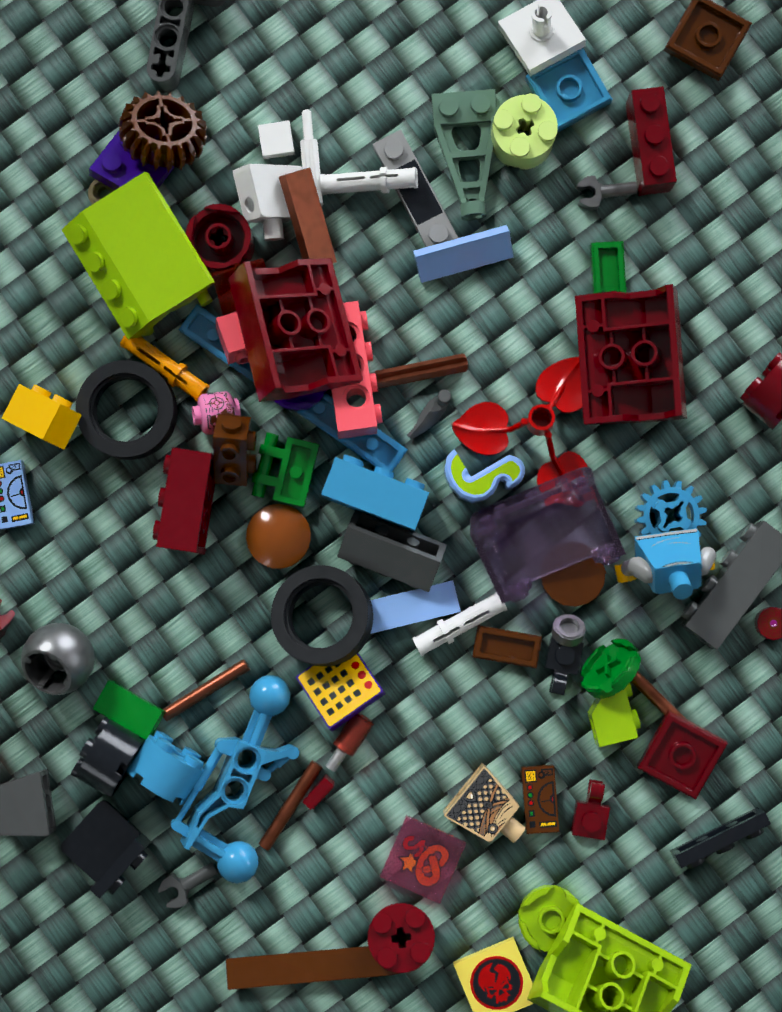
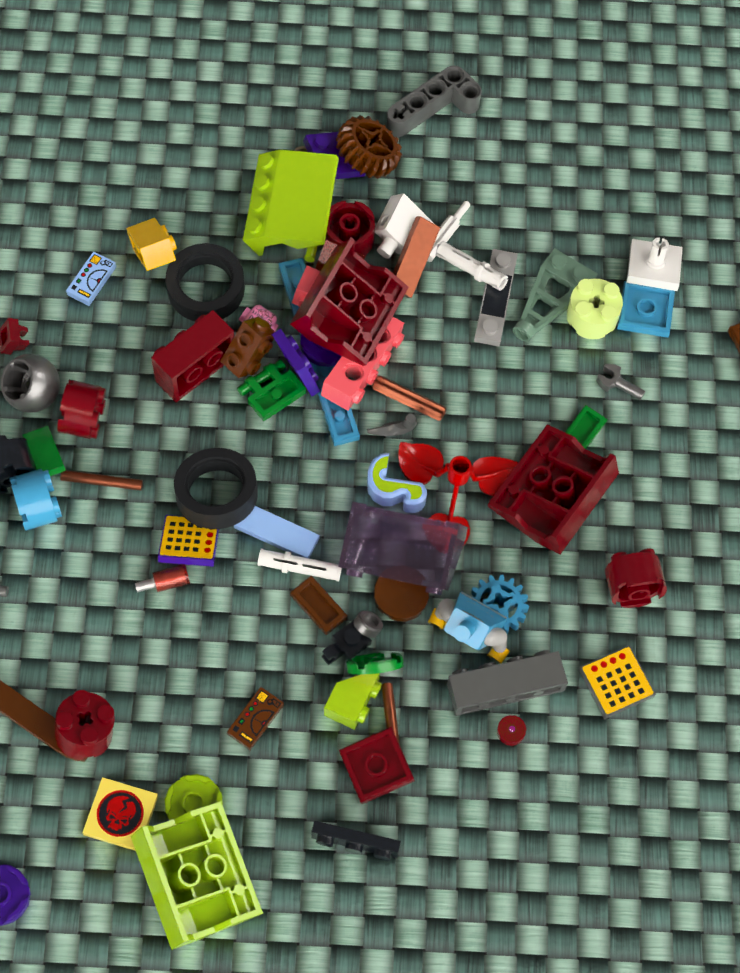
camera: 30 degrees right, 20 degrees down
light orange pin [120,335,210,402] -> none
dark azure piece [170,675,299,883] -> none
dark orange dish [246,504,311,569] -> none
white tile [258,121,295,159] -> none
copper bar [258,760,323,851] -> none
dark red tile [302,774,335,810] -> none
dark azure brick [321,455,429,532] -> none
dark grey brick [337,509,447,592] -> none
clear pink tile [380,815,466,904] -> none
light blue tile [413,225,514,283] -> none
torso [443,763,526,843] -> none
dark red plate [571,779,610,840] -> none
dark red brick [626,86,677,196] -> none
none -> dark red brick [57,379,106,439]
none -> dark purple plate [272,329,320,396]

